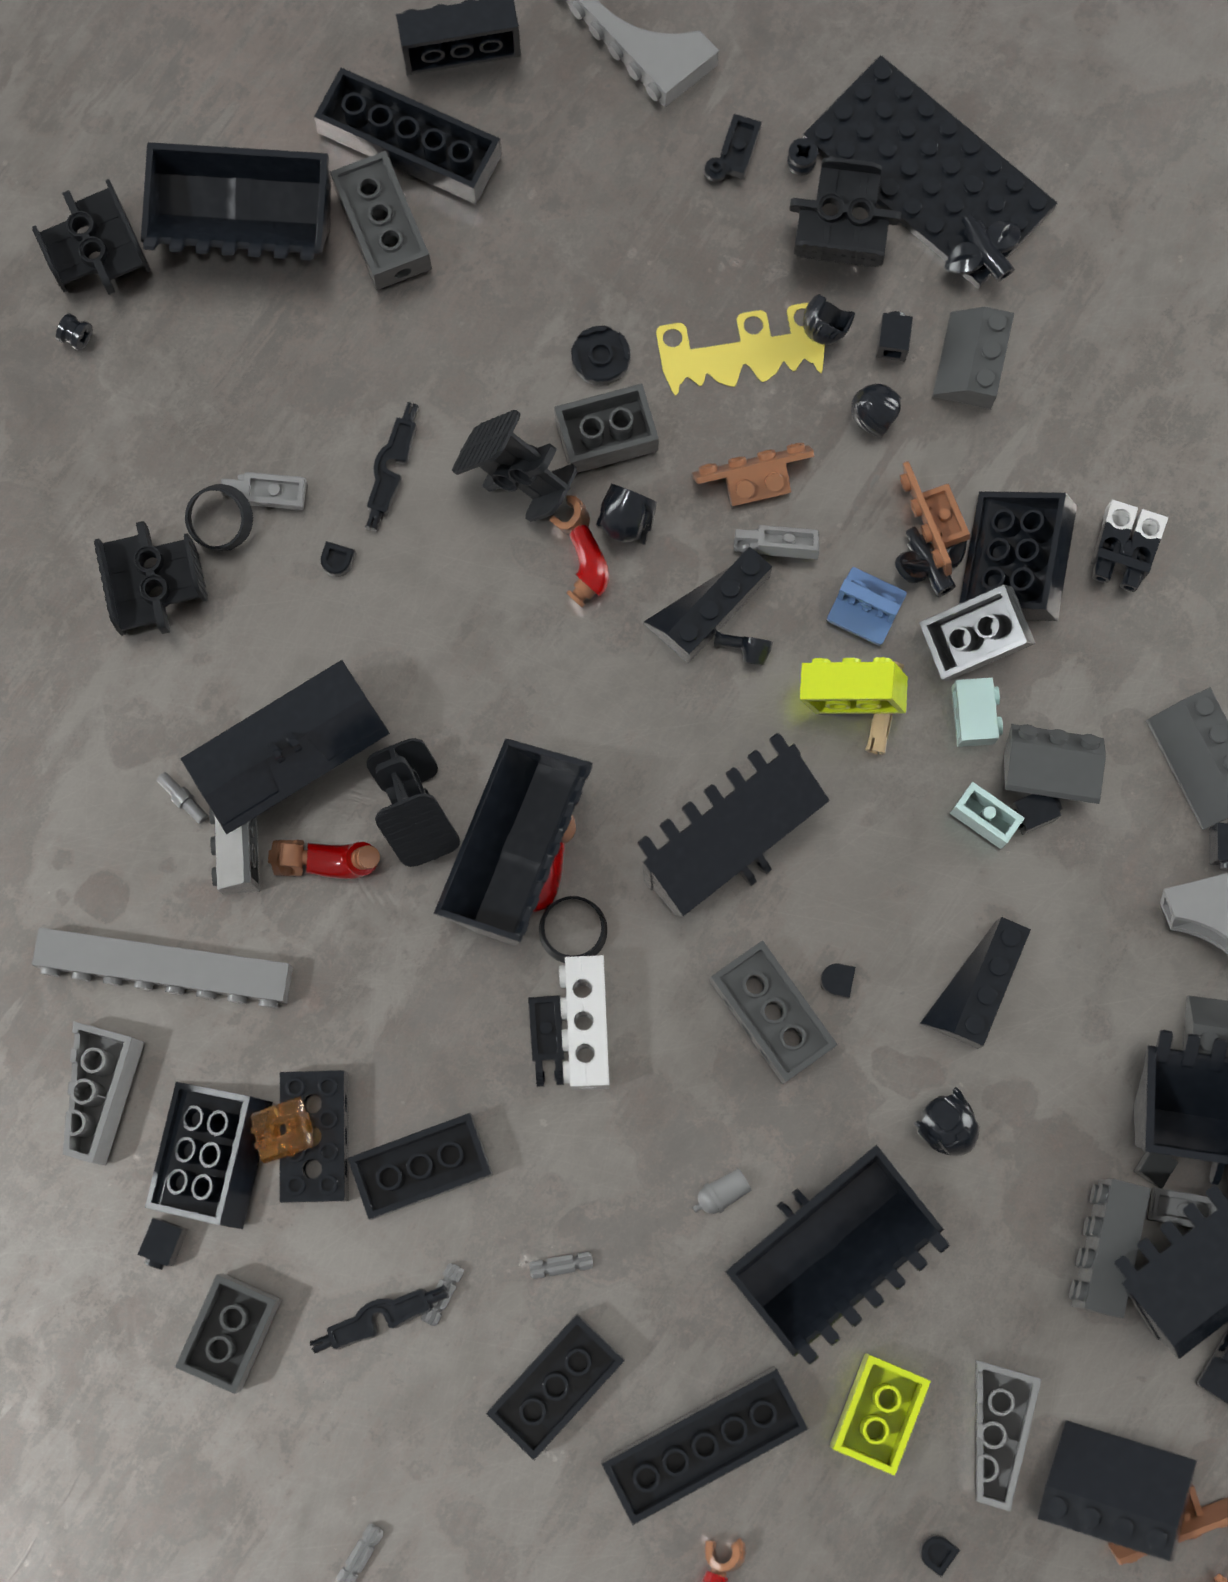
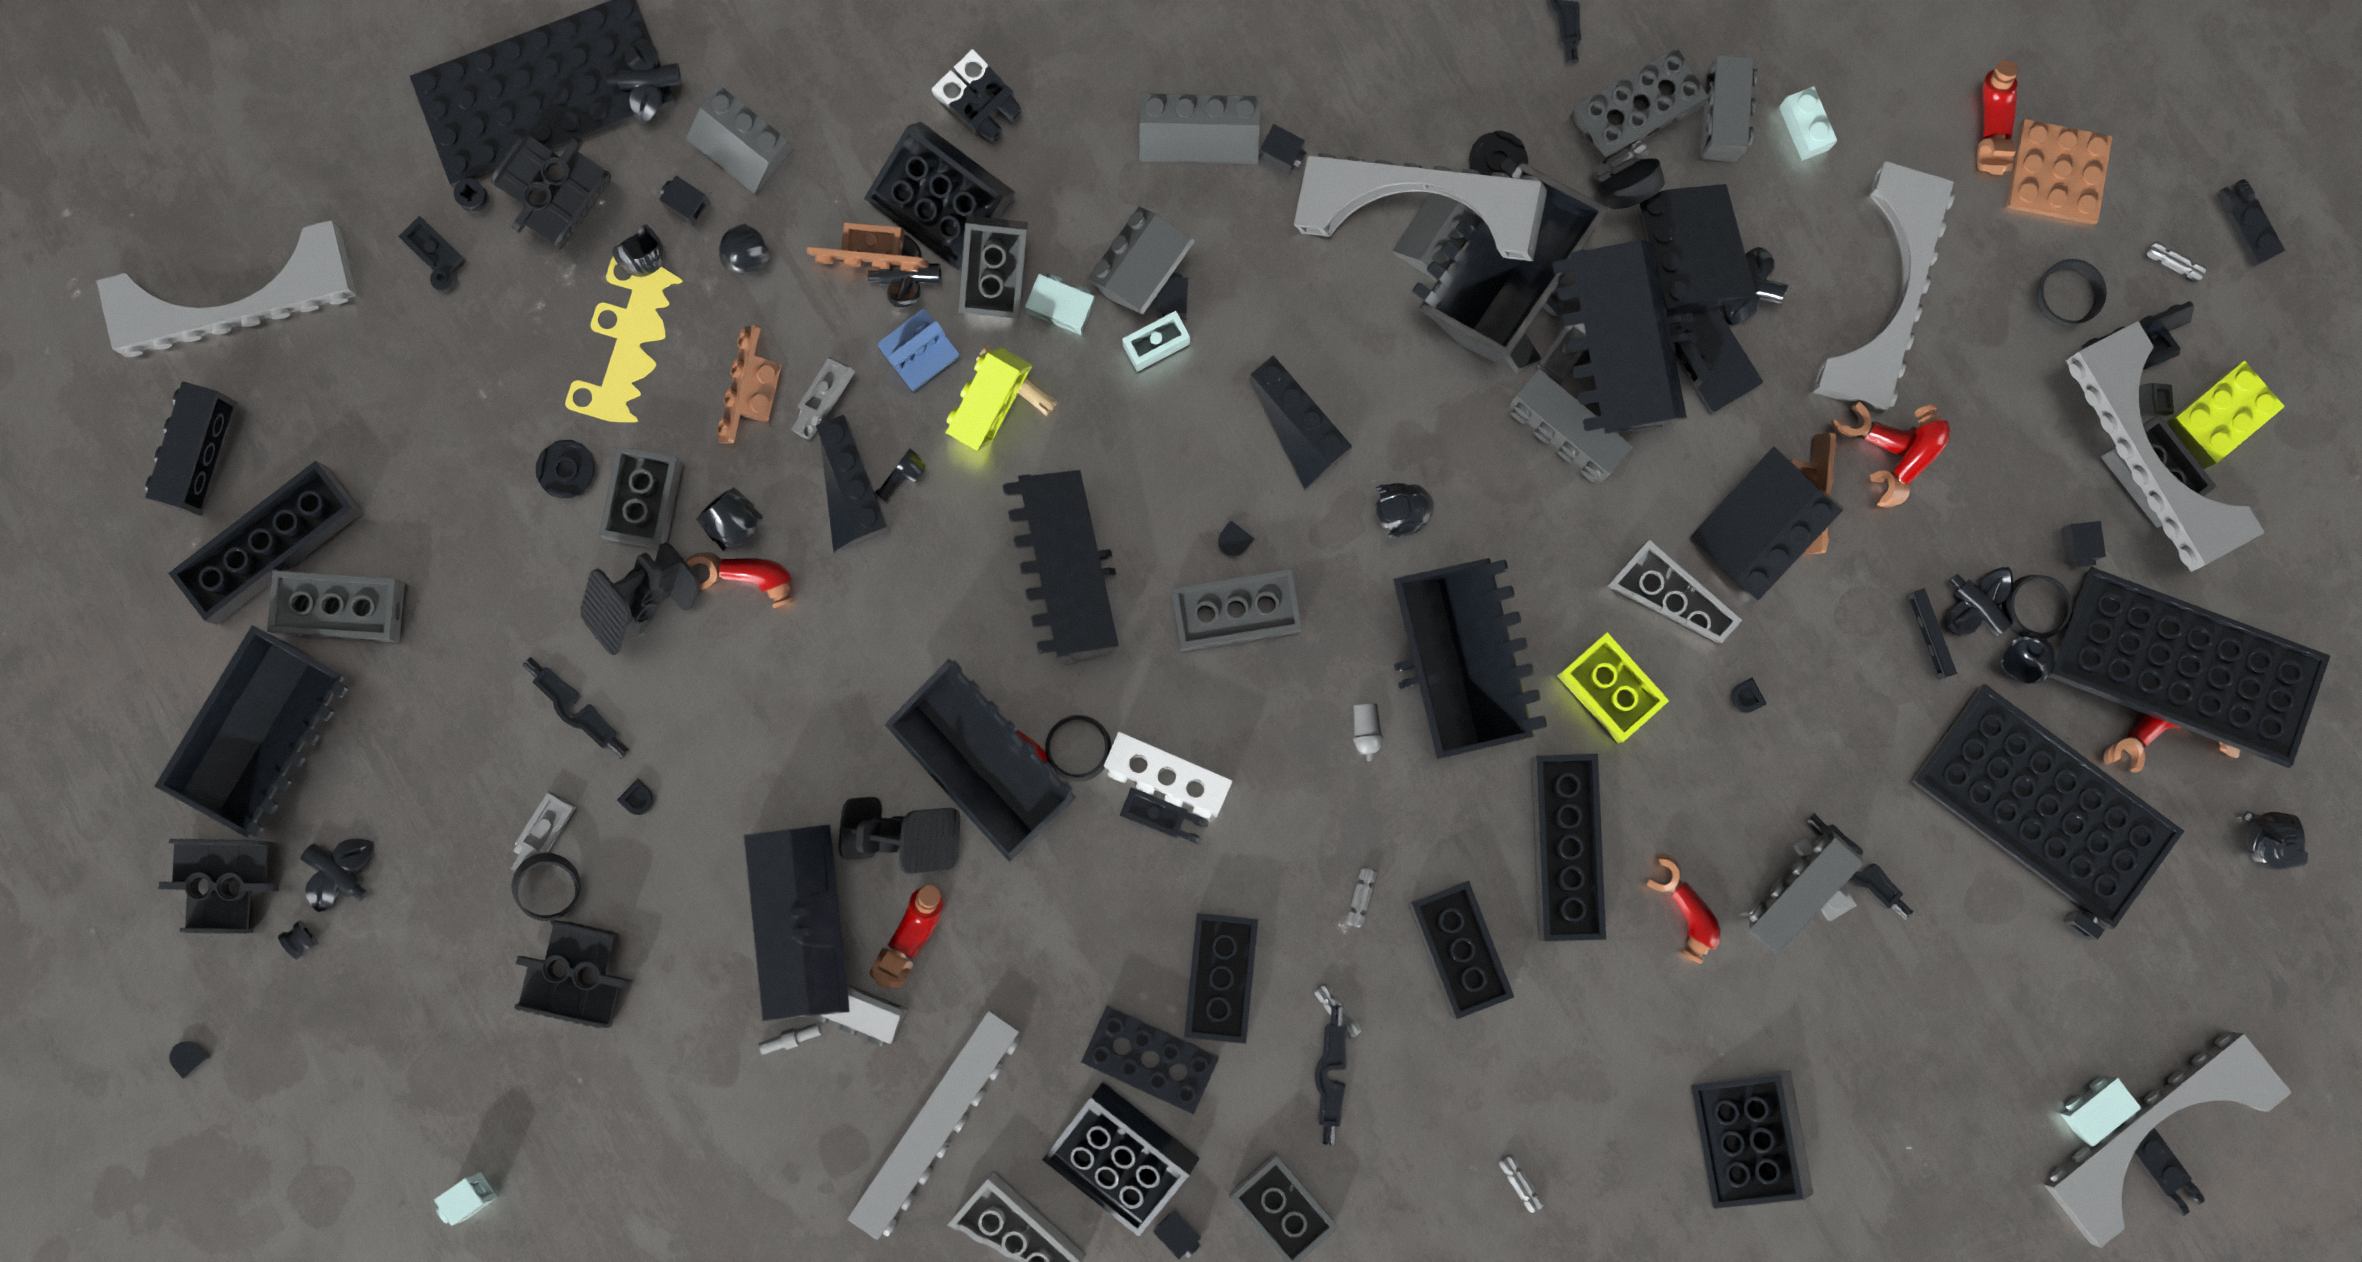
camera: 65 degrees left, 5 degrees up
clear orange piece [251,1097,313,1164] -> none
none -> black plant [300,839,373,912]

